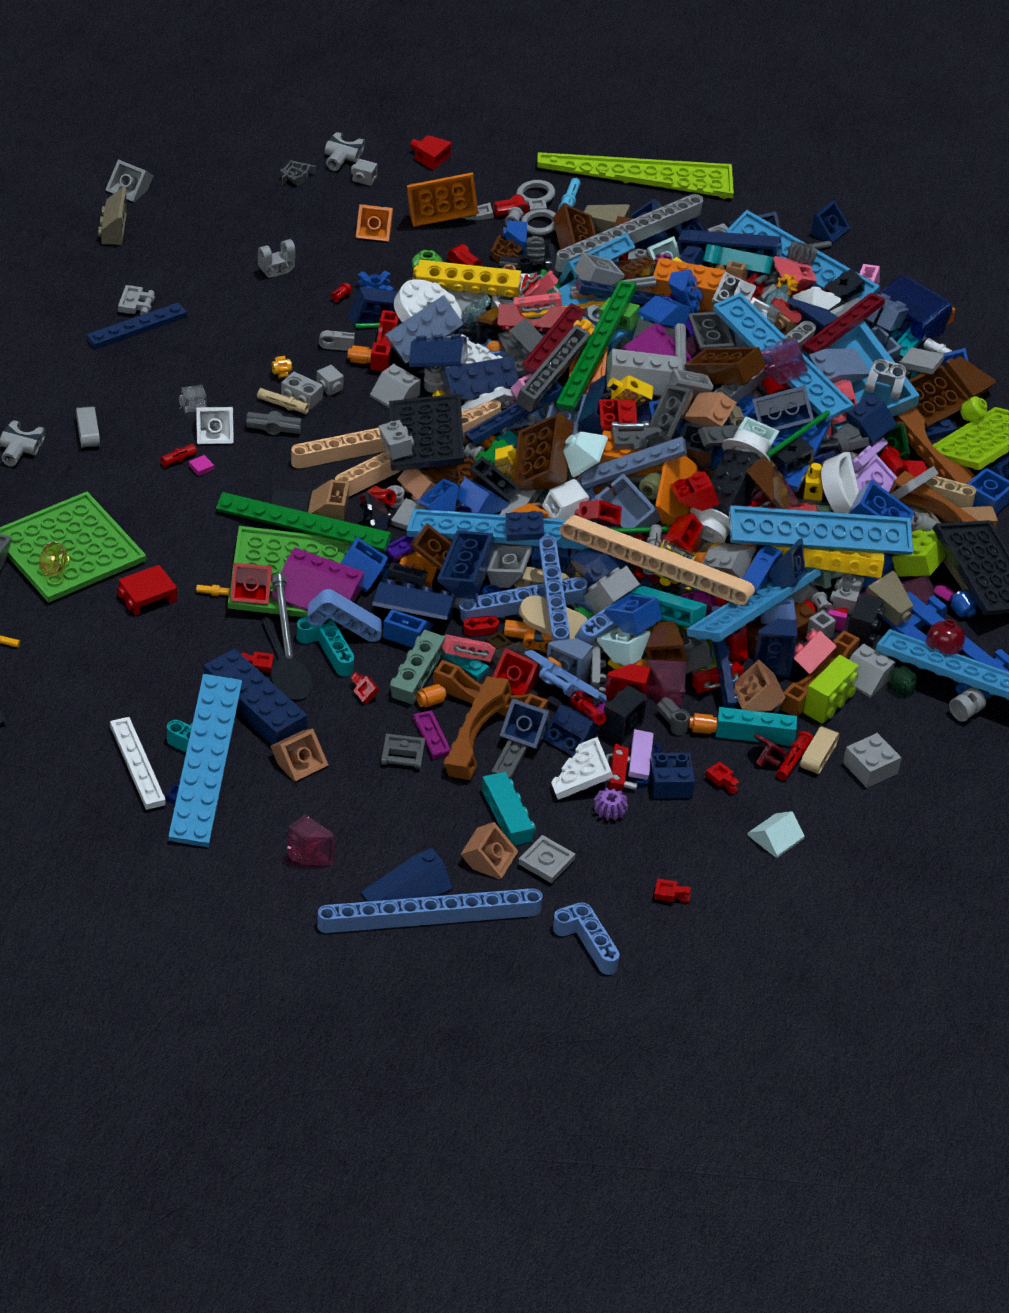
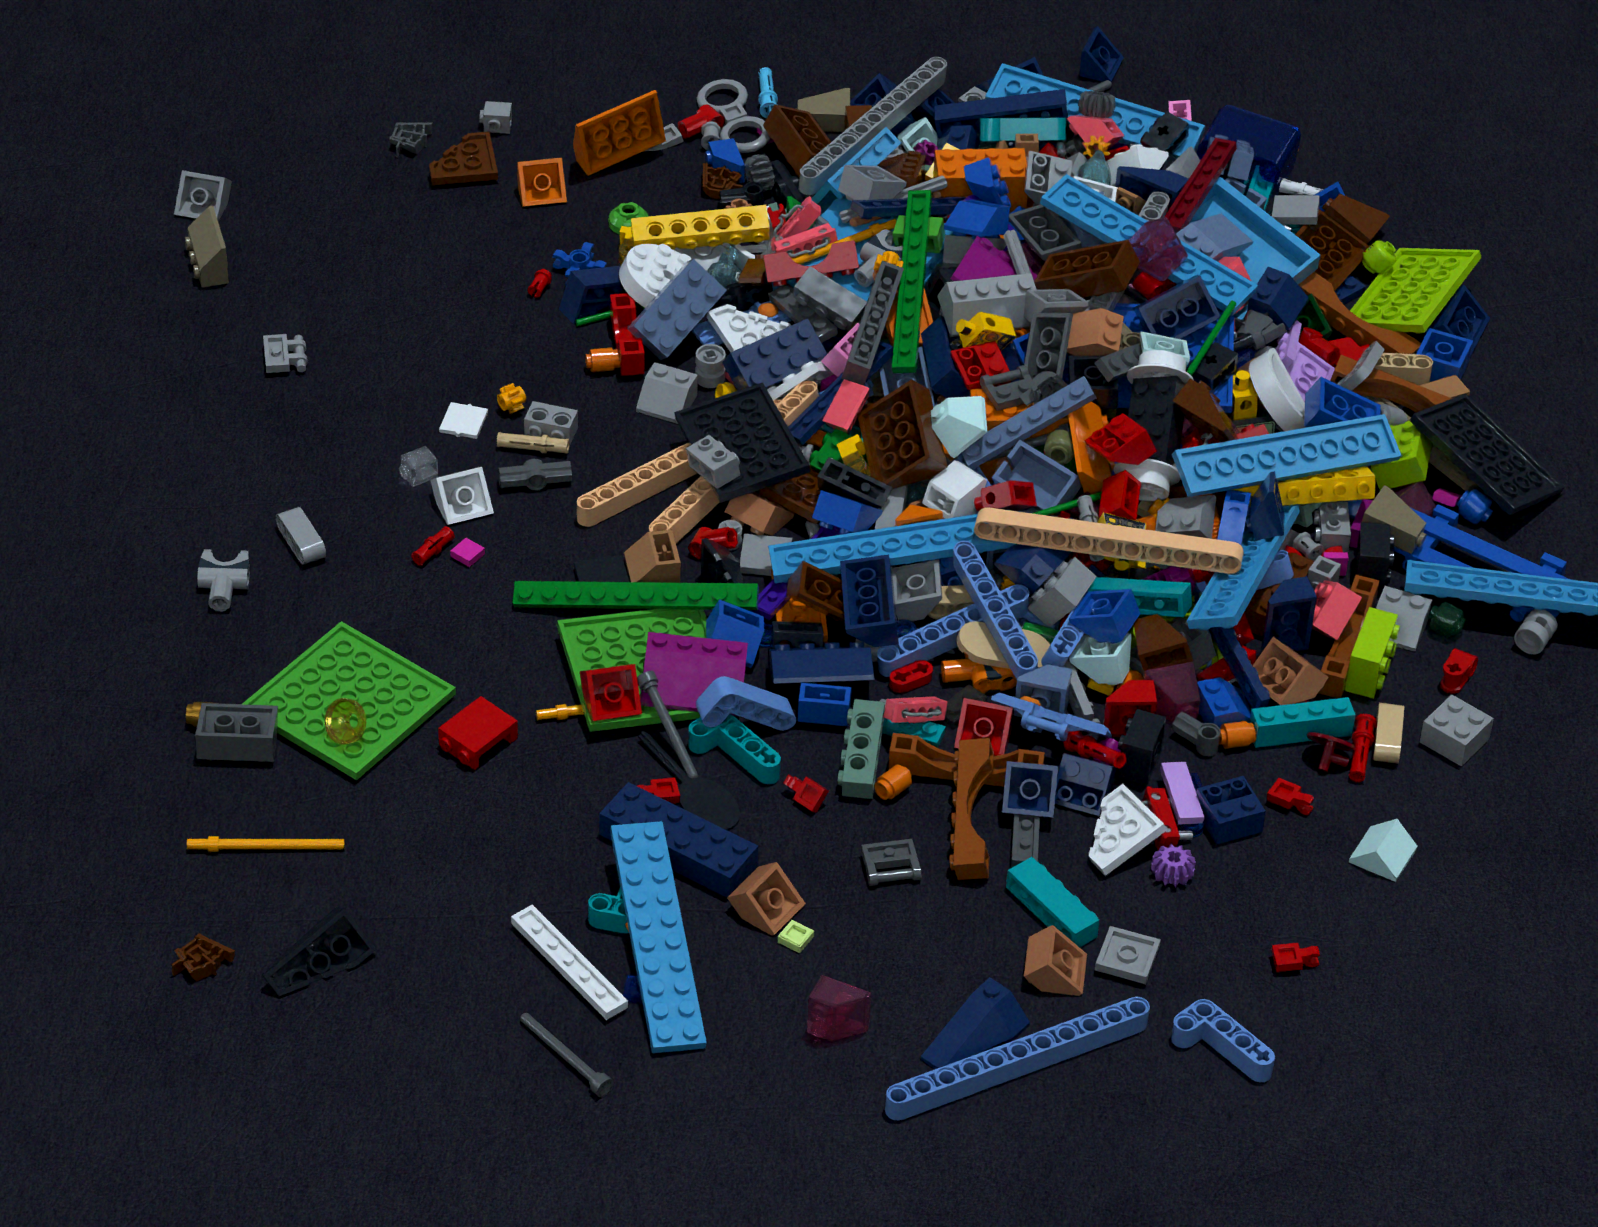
camera: 15 degrees left, 0 degrees up
dark blue plate [87,302,187,349] -> none
light grey piece [258,239,295,278] -> none
light grey brick [317,365,344,396] -> none
light grey piece [319,330,355,351] -> none
light grey connector [325,132,365,171] -> none
dark blue slope [409,334,468,367] -> none
red torso [410,136,452,170] -> none
magenta tile [413,710,451,760] -> none
blue slope [416,479,458,512] -> none
red piece [448,244,482,266] -> none
dark brown tile [485,631,512,655] -> none
dark blue plate [505,511,544,541] -> none
dark red plate [521,303,586,374] -> none
lime wing [537,152,734,199] -> none
red plate [770,297,801,323] -> none
light grey piece [864,359,906,400] -> none
dark red cylinder [925,619,965,654] -> none
none -> reddish brown plate [429,132,498,185]
none -> white piece [439,402,488,439]
none -> dark grey piece [520,1013,614,1097]
none -> yellowish green tile [778,920,814,953]
none -> coral slope [822,379,870,435]
none -> blue slope [1194,677,1251,728]
none -> red piece [1440,648,1478,694]

